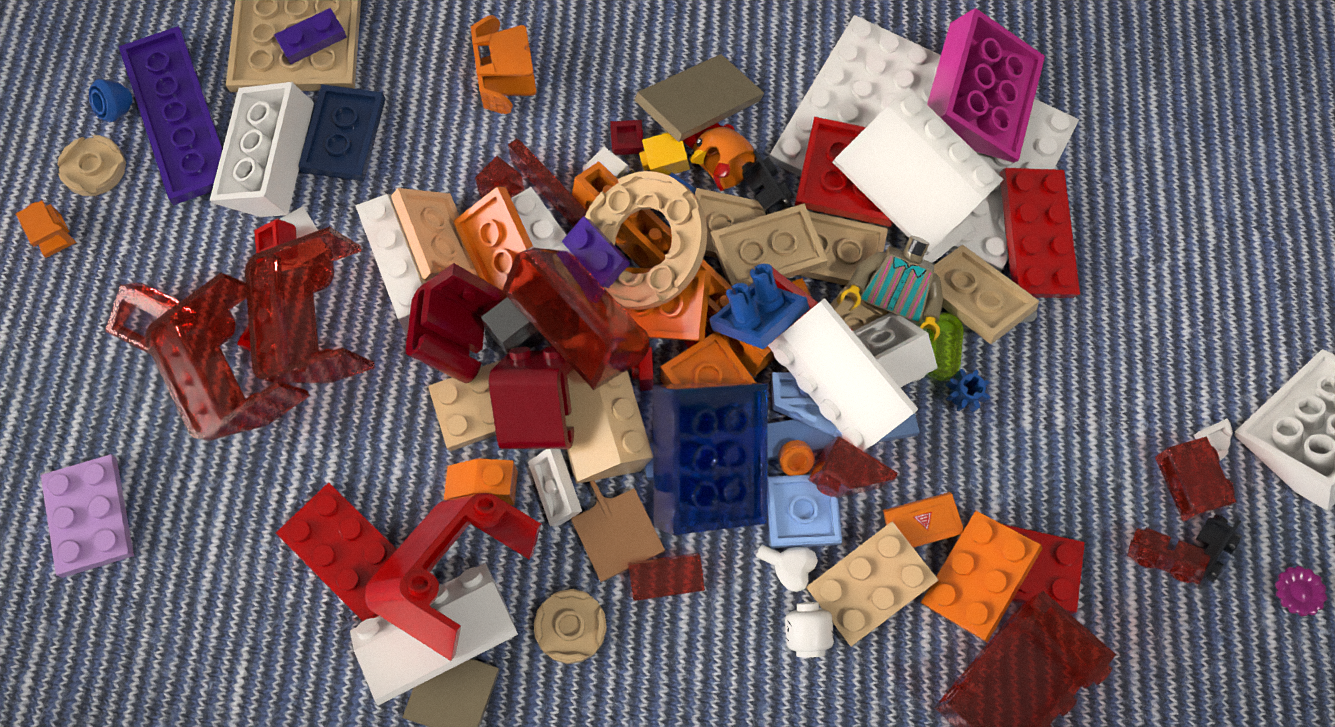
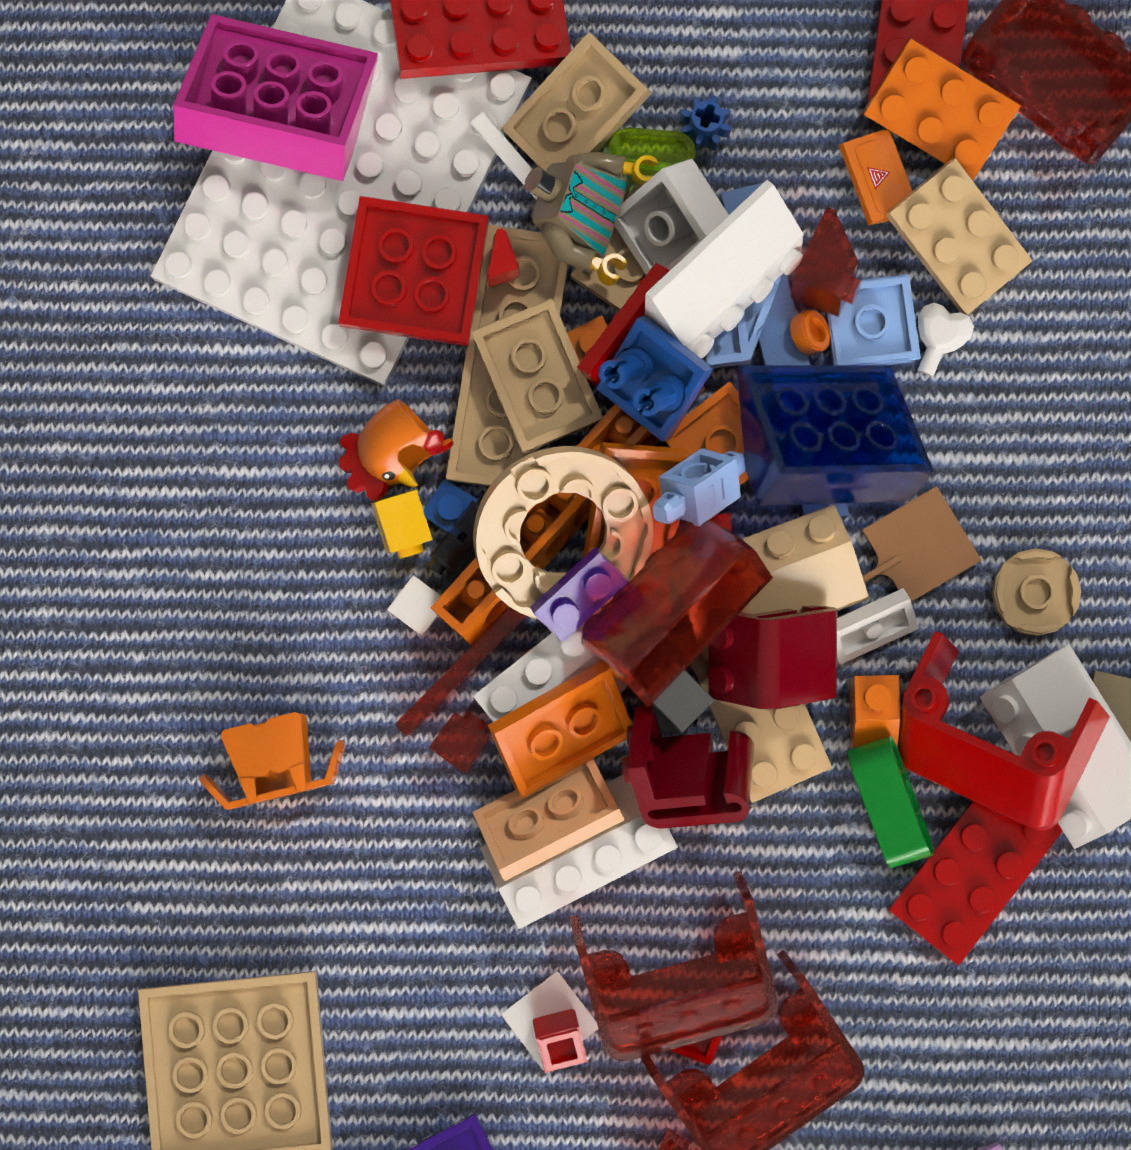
camera: 90 degrees left, 15 degrees up
white slope [210,82,314,217] -> none
dark purple plate [274,8,347,64] -> none
dark blue plate [298,84,386,181] -> none
dark red plate [610,120,644,155] -> none
clear red tile [628,553,705,601] -> none
dark tan tile [634,54,764,142] -> none
black hinge [742,150,794,215] -> none
white head [785,602,834,658] -> none
white slope [832,87,1004,255] -> none
none -> red slope [487,228,520,288]
none -> light blue piece [652,448,747,526]
none -> green beam [848,736,934,868]

